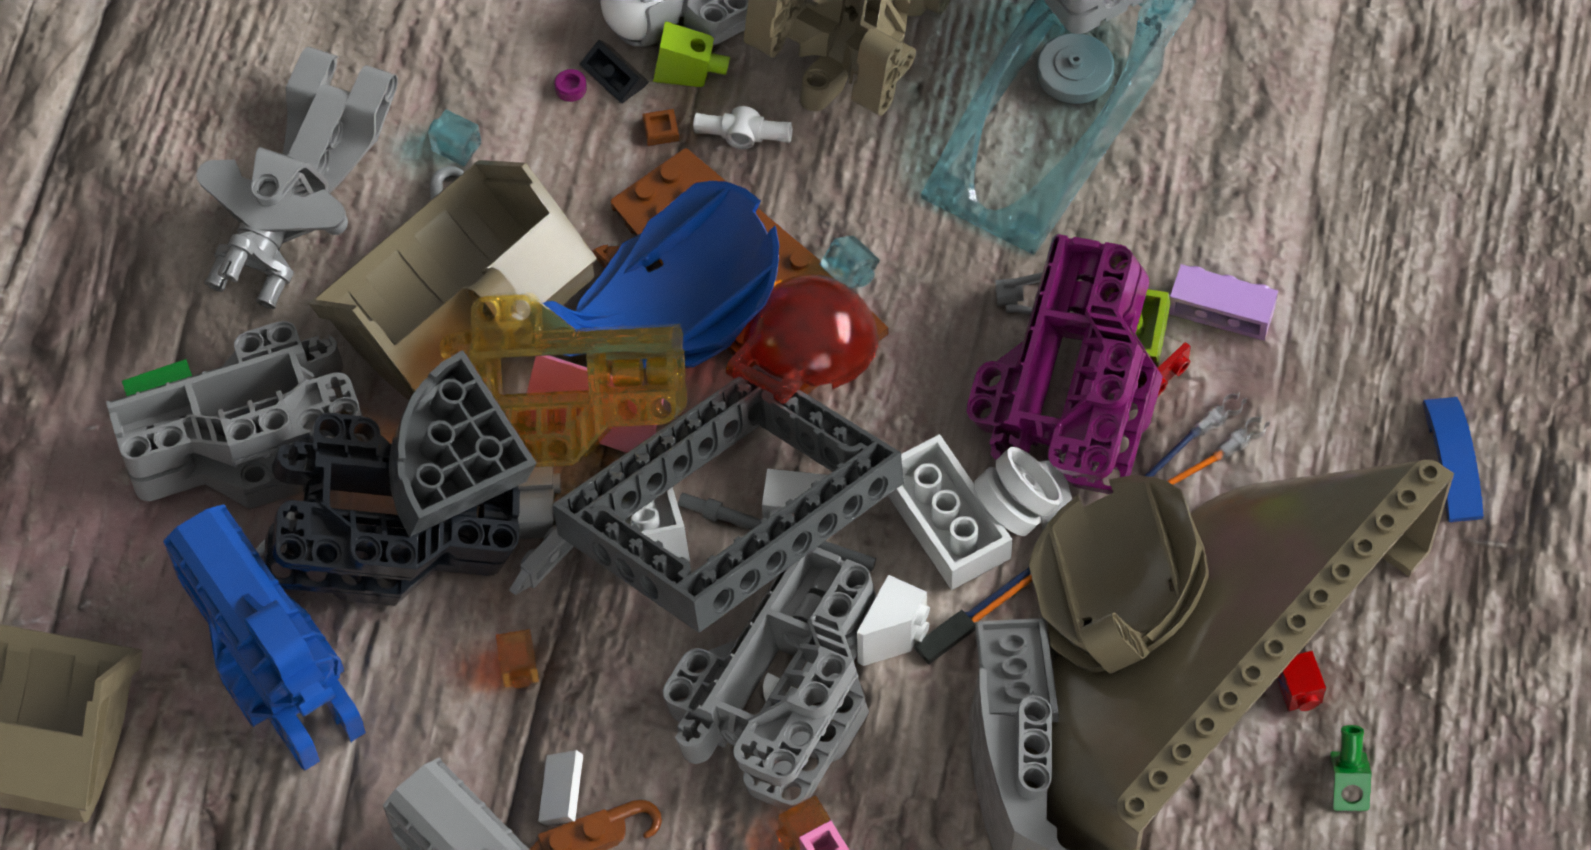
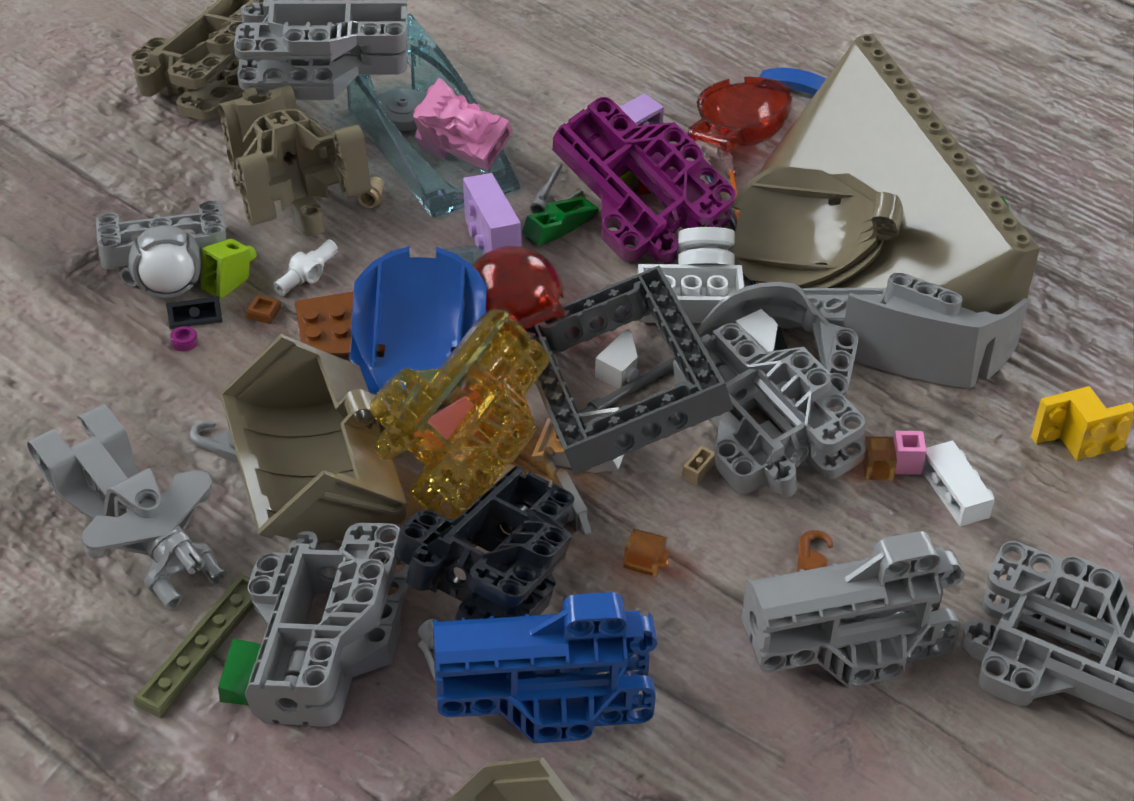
camera: 65 degrees left, 15 degrees down
dark grey brick [389,350,537,537] -> none
clear light blue brick [428,109,482,166] -> none
white tile [538,750,583,826] -> none
none -> olive tile [133,574,254,718]
none -> tan cone [357,176,384,208]
none -> bright pink brick [413,78,513,171]
none -> lavender brick [463,173,522,272]
none -> green slope [522,196,599,245]
none -> tan piece [682,446,715,486]
none -> clear red windscreen [686,77,793,152]
none -> light grey piece [696,282,858,407]

